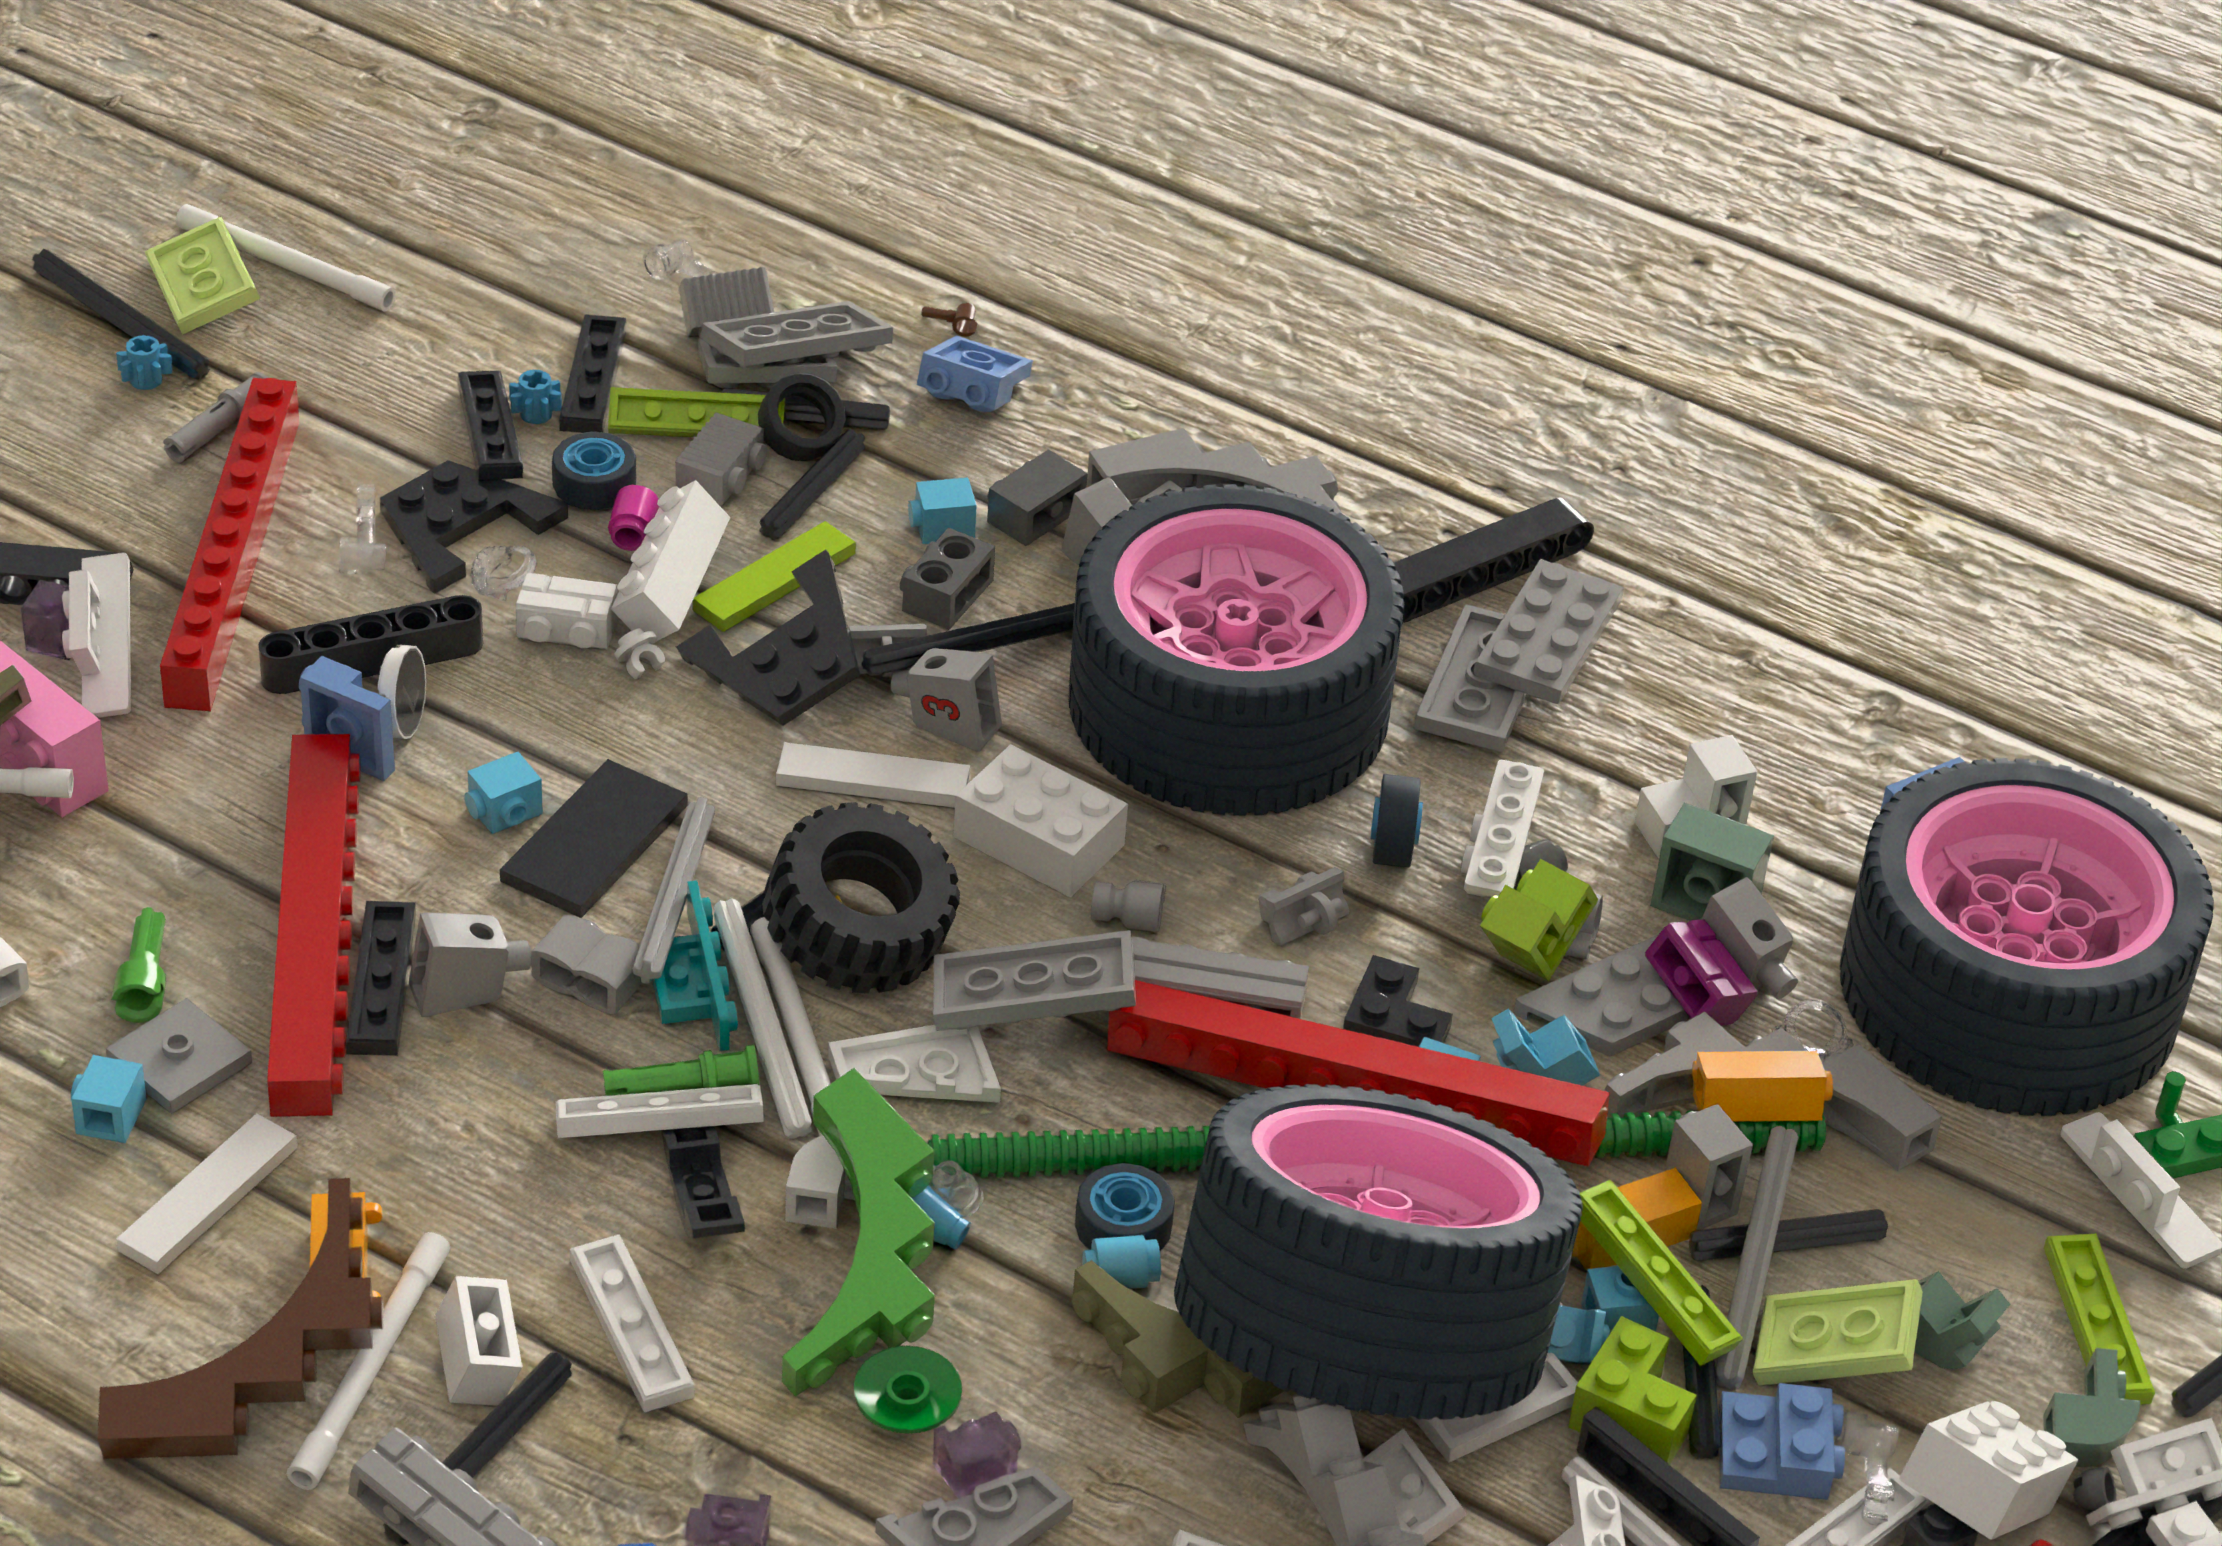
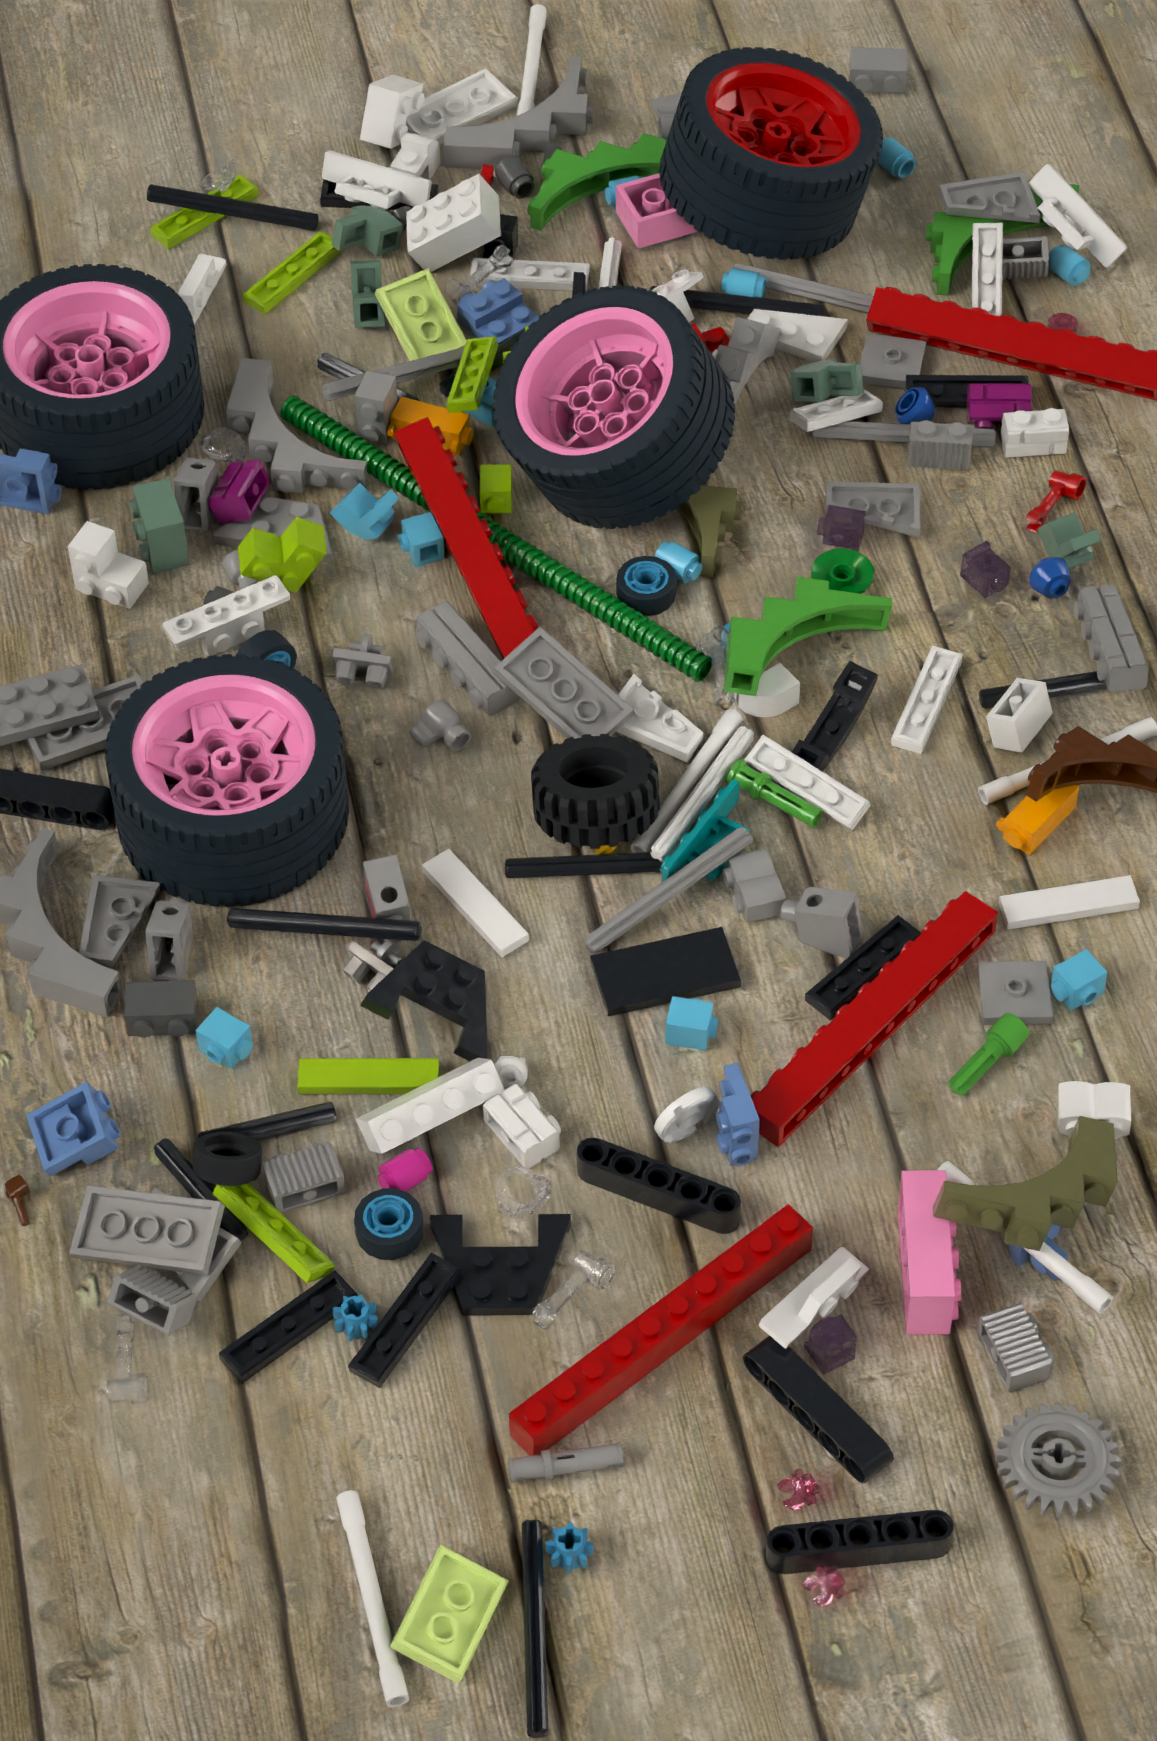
camera: 130 degrees left, 10 degrees up
dark grey brick [900,528,995,630] -> none
white brick [953,744,1128,898] -> none
black plate [1343,955,1453,1047] -> none
light orange brick [1692,1051,1833,1121] -> none

